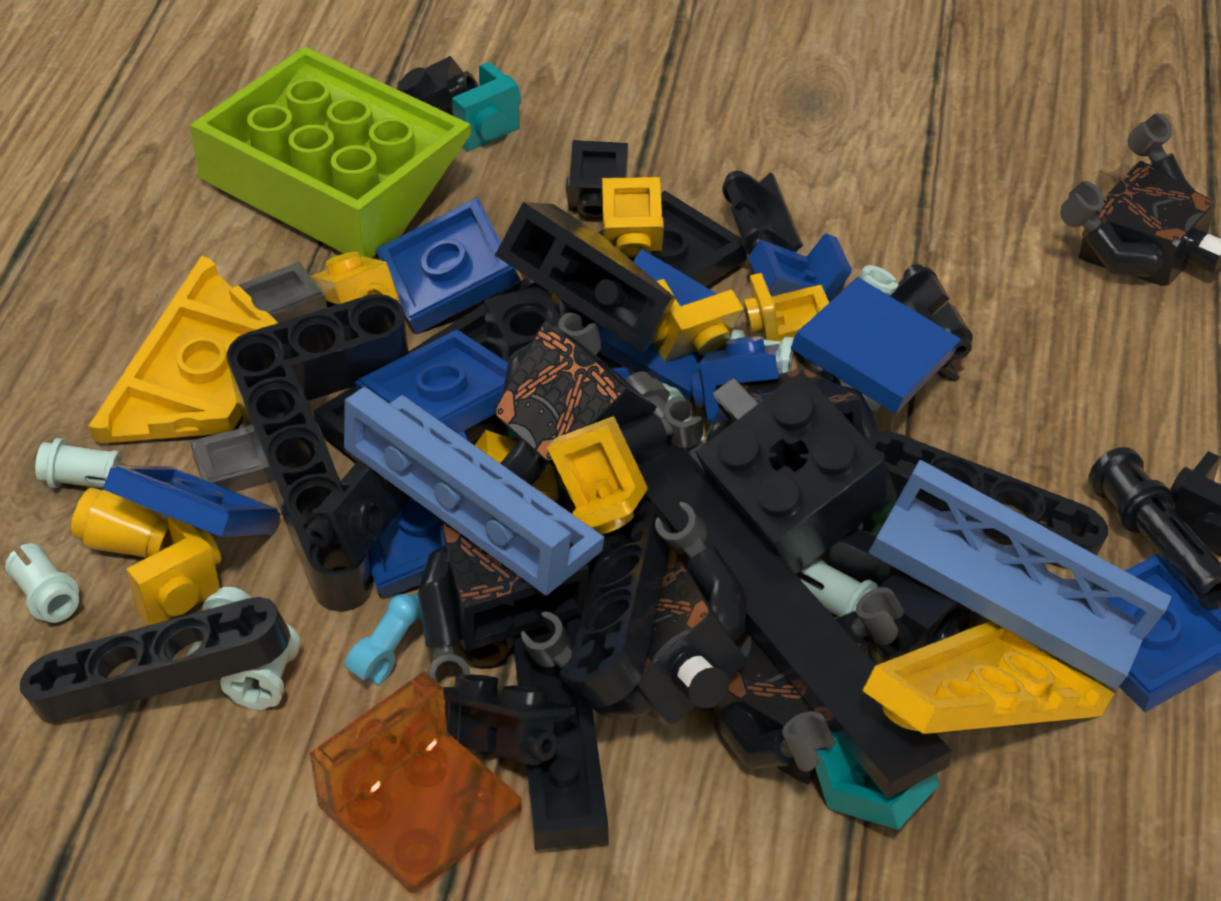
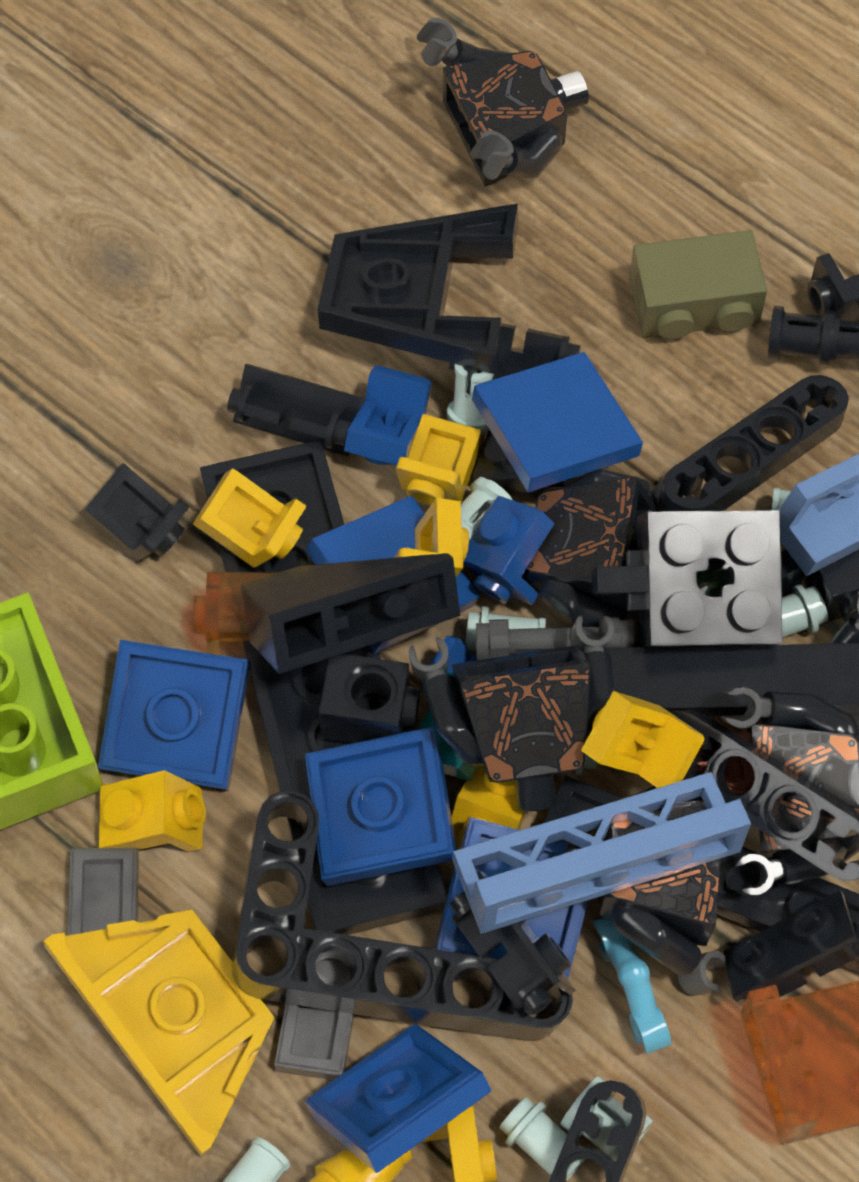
camera: 60 degrees left, 20 degrees up
none -> black wing [317,203,519,375]
none -> olive brick [629,230,767,339]

